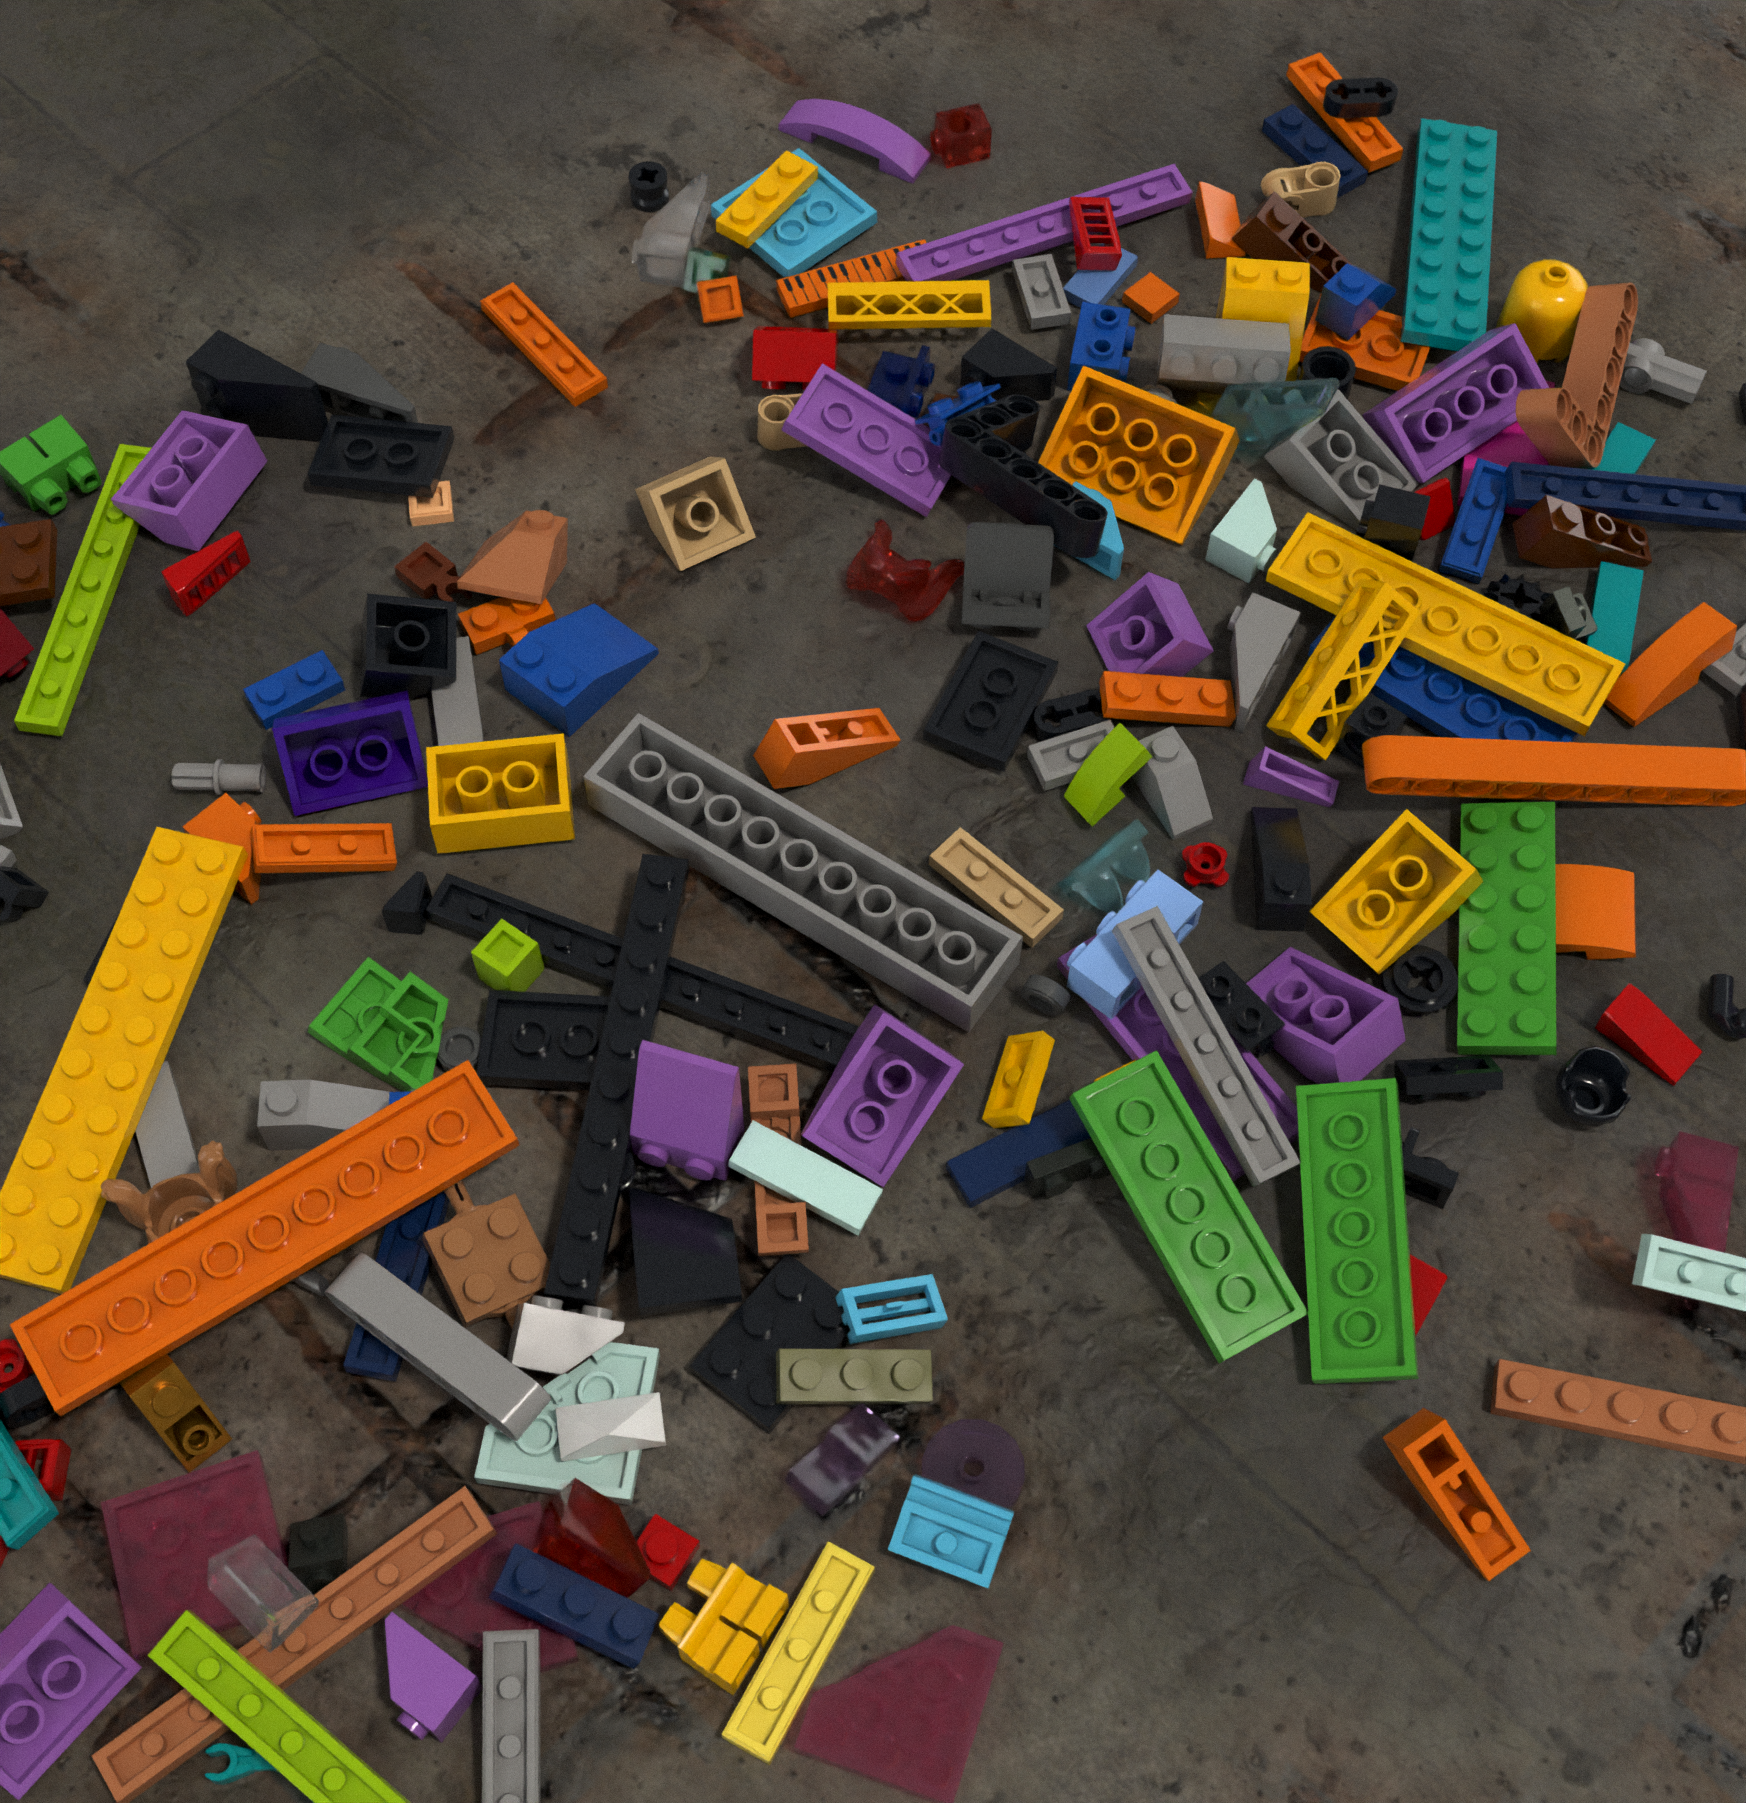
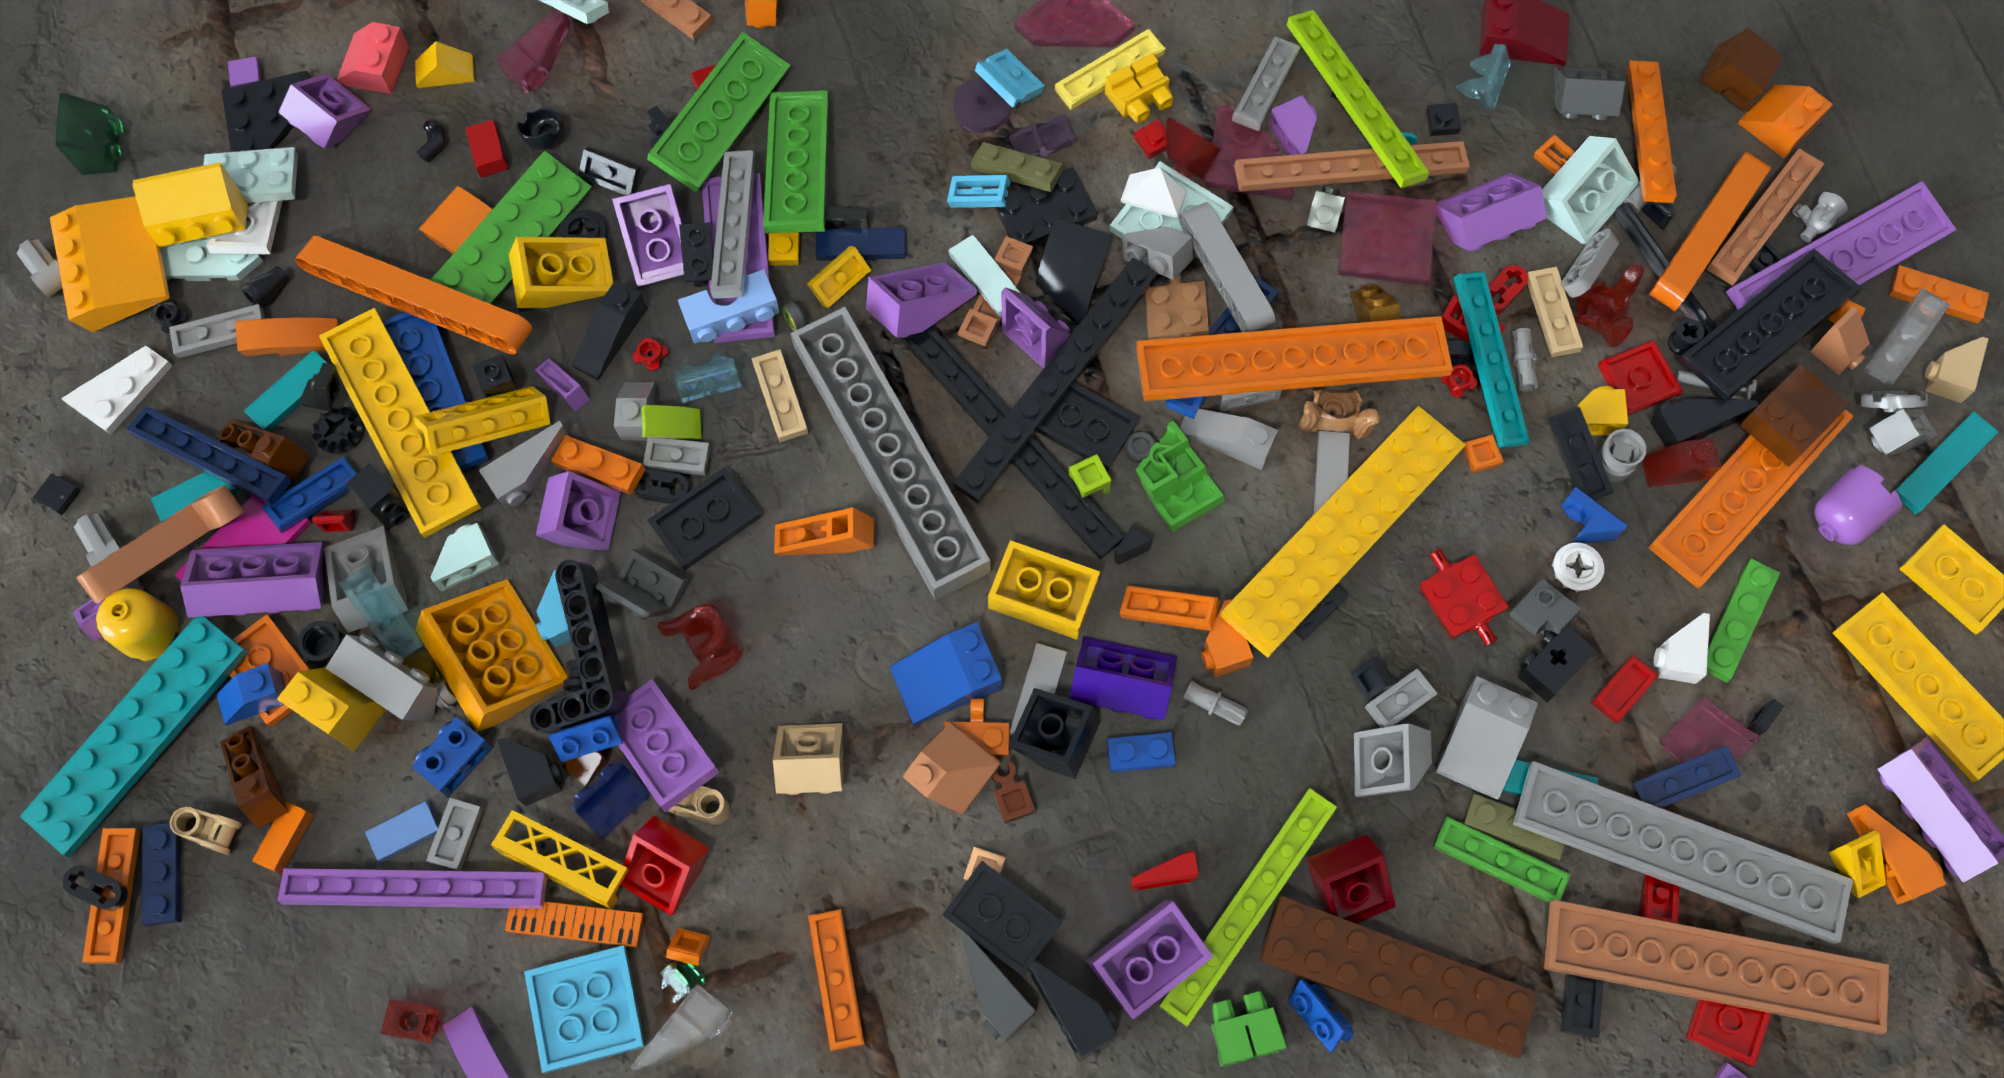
camera: 150 degrees left, 10 degrees up
clear slope [207,1534,319,1652] -> none
dark blue plate [488,1543,660,1669] -> none
yellow plate [716,150,818,249] -> none
red slope [1069,197,1122,270] -> none
orange tile [1122,272,1180,324] -> none

